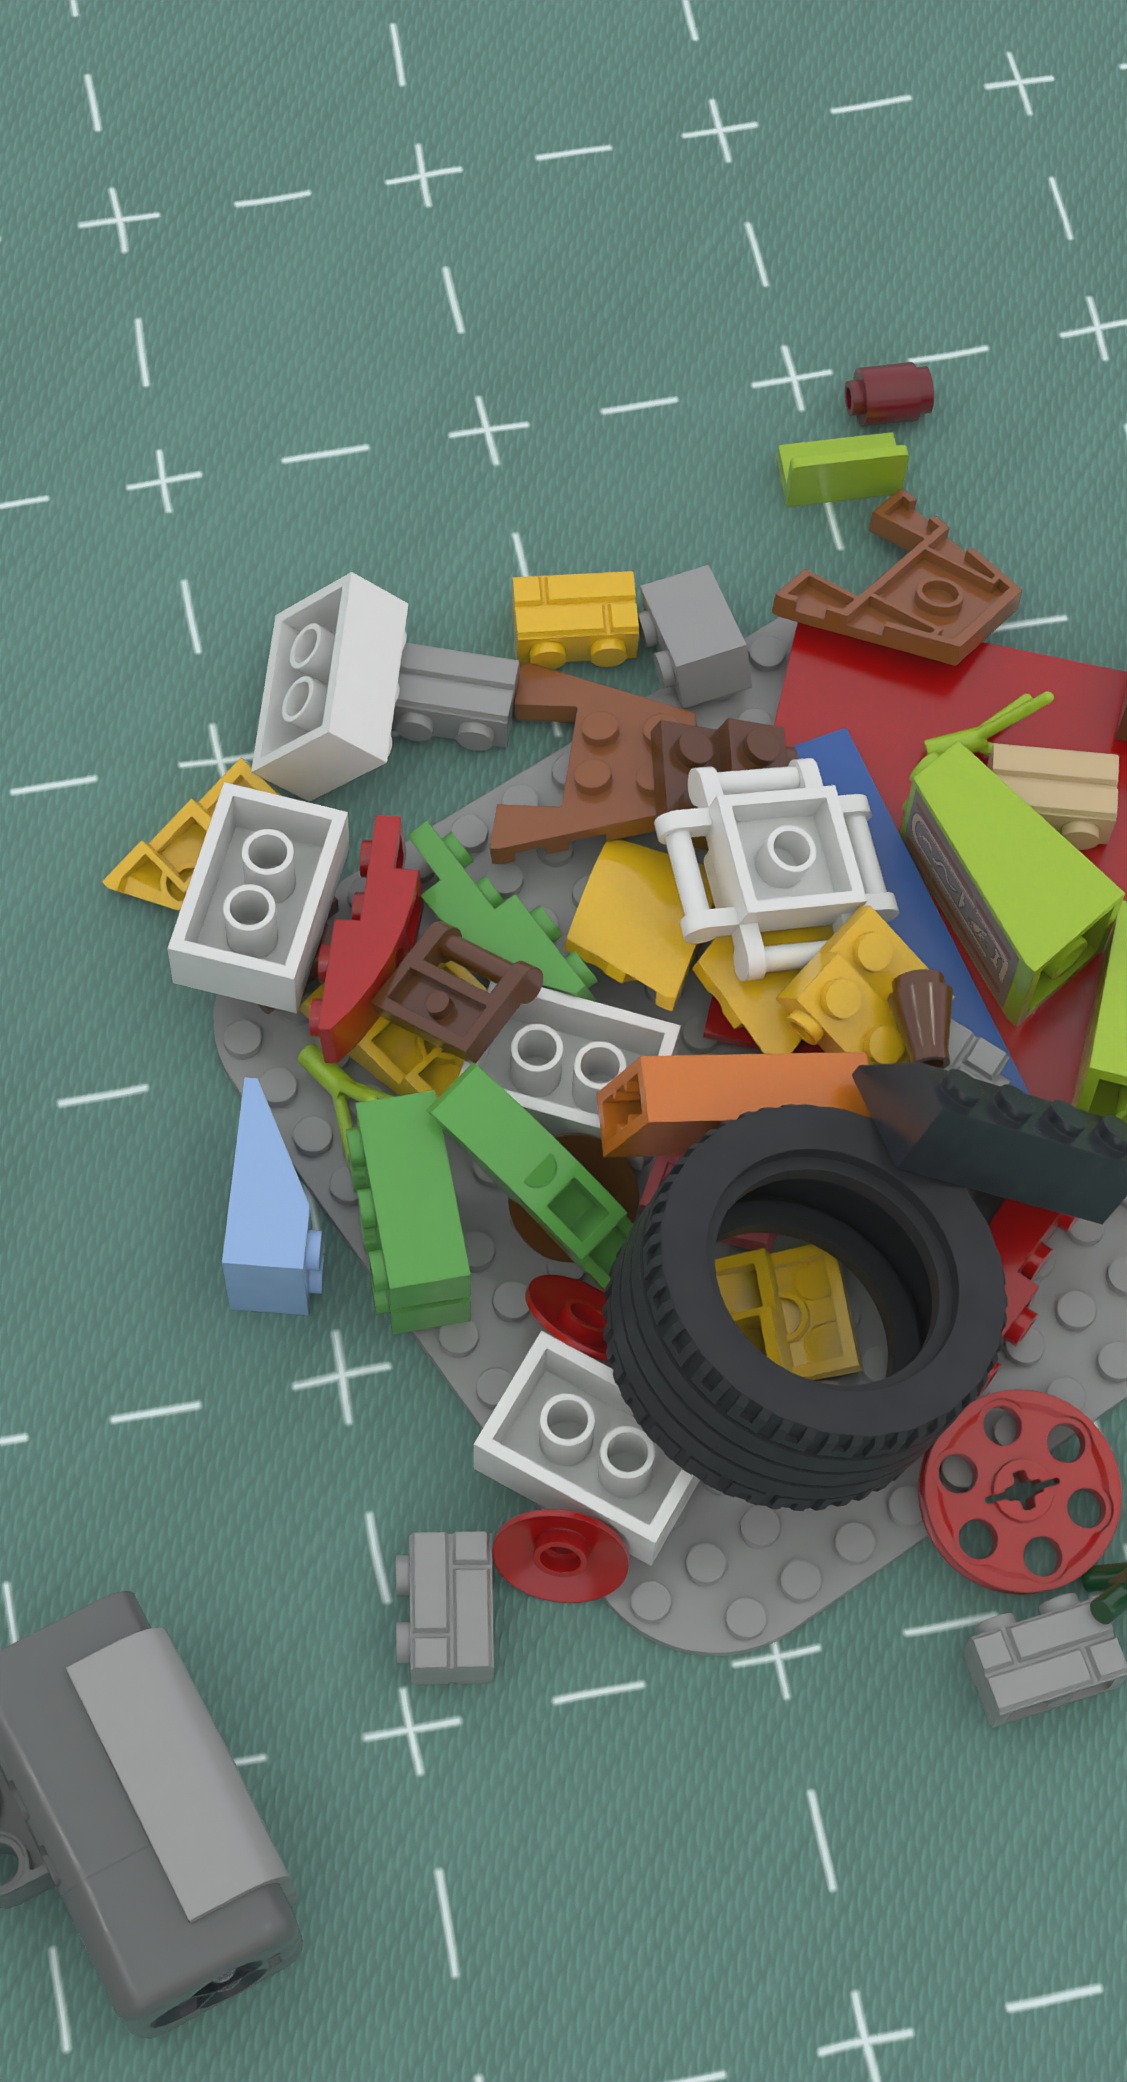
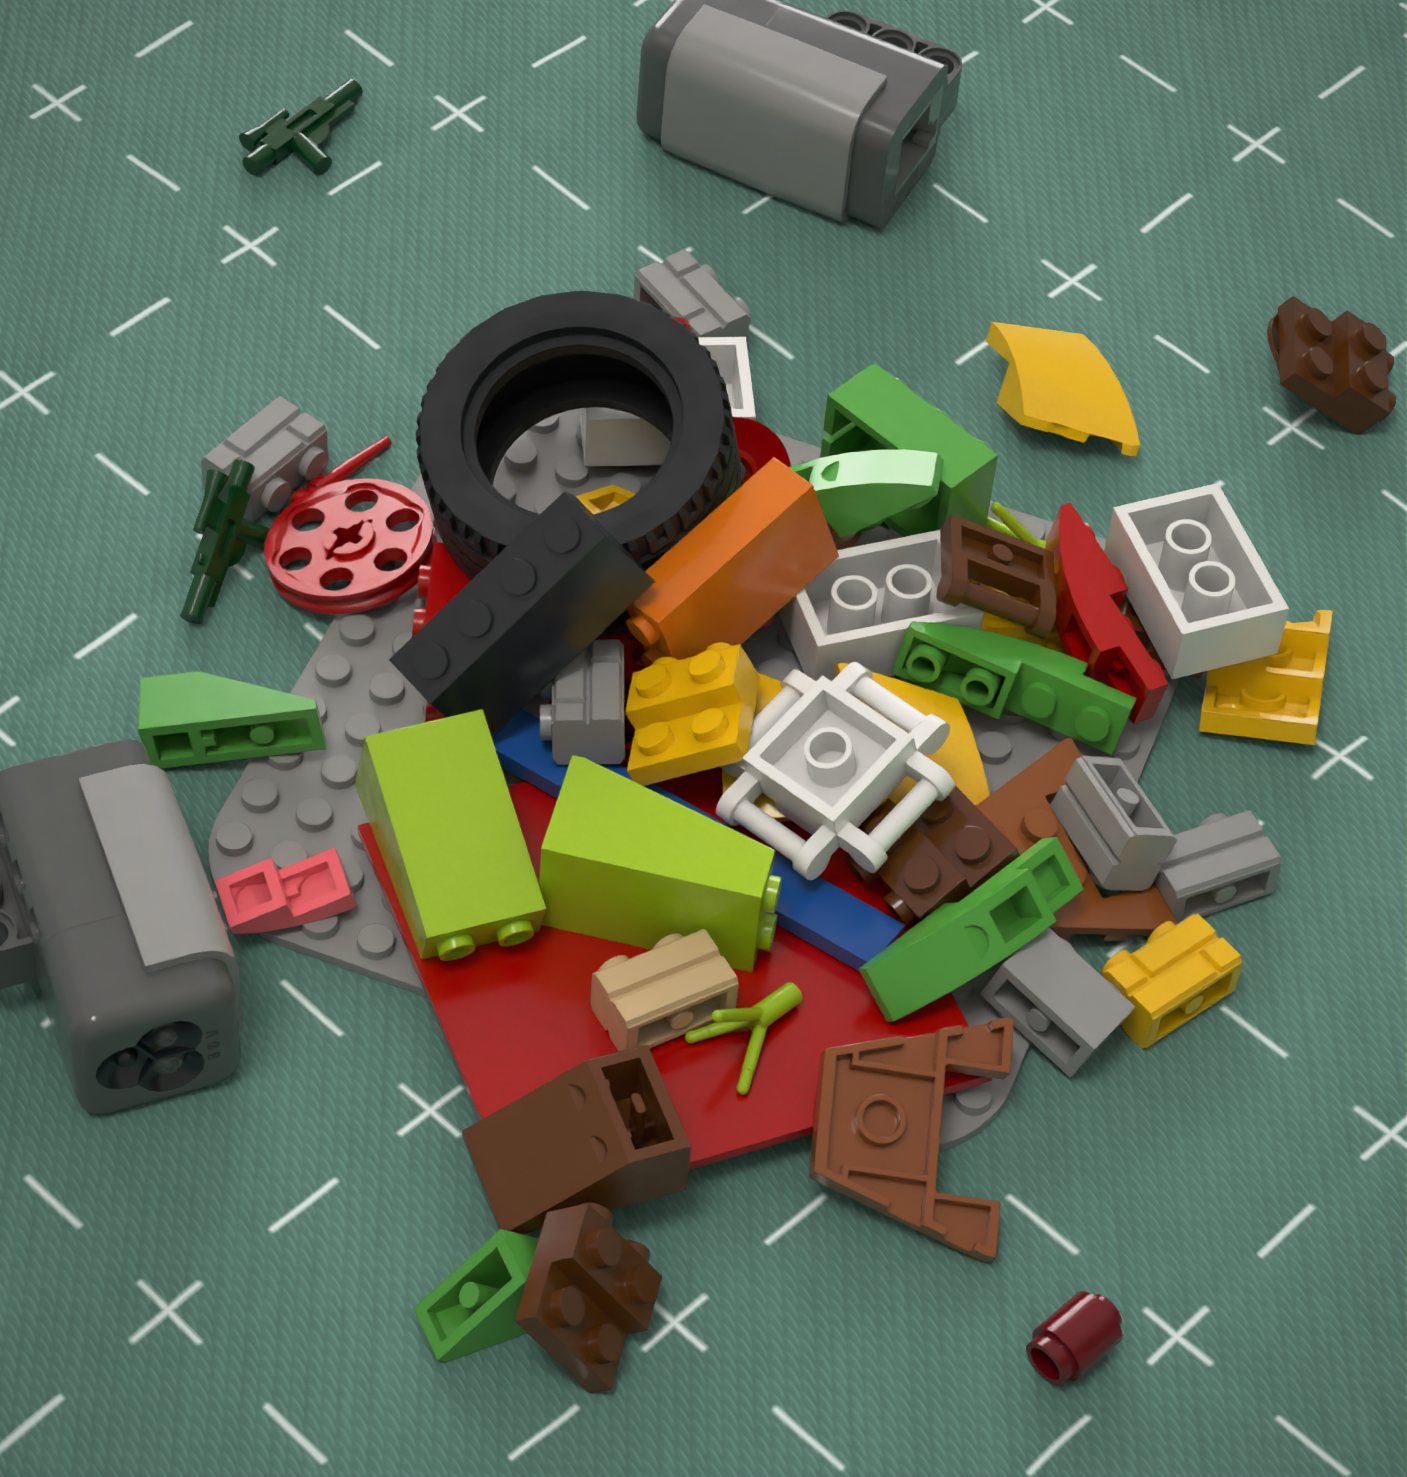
camera: 145 degrees right, 15 degrees down
light blue slope [222,1077,326,1315] -> none
white brick [251,572,408,802] -> none
lime panel [776,432,909,507] -> none
reddish brown cone [887,969,953,1069] -> none
none -> red piece [290,436,392,504]
none -> bright green slope [859,837,1084,1022]
none -> yellow slope [986,322,1140,457]
none -> light grey brick [1050,756,1177,891]

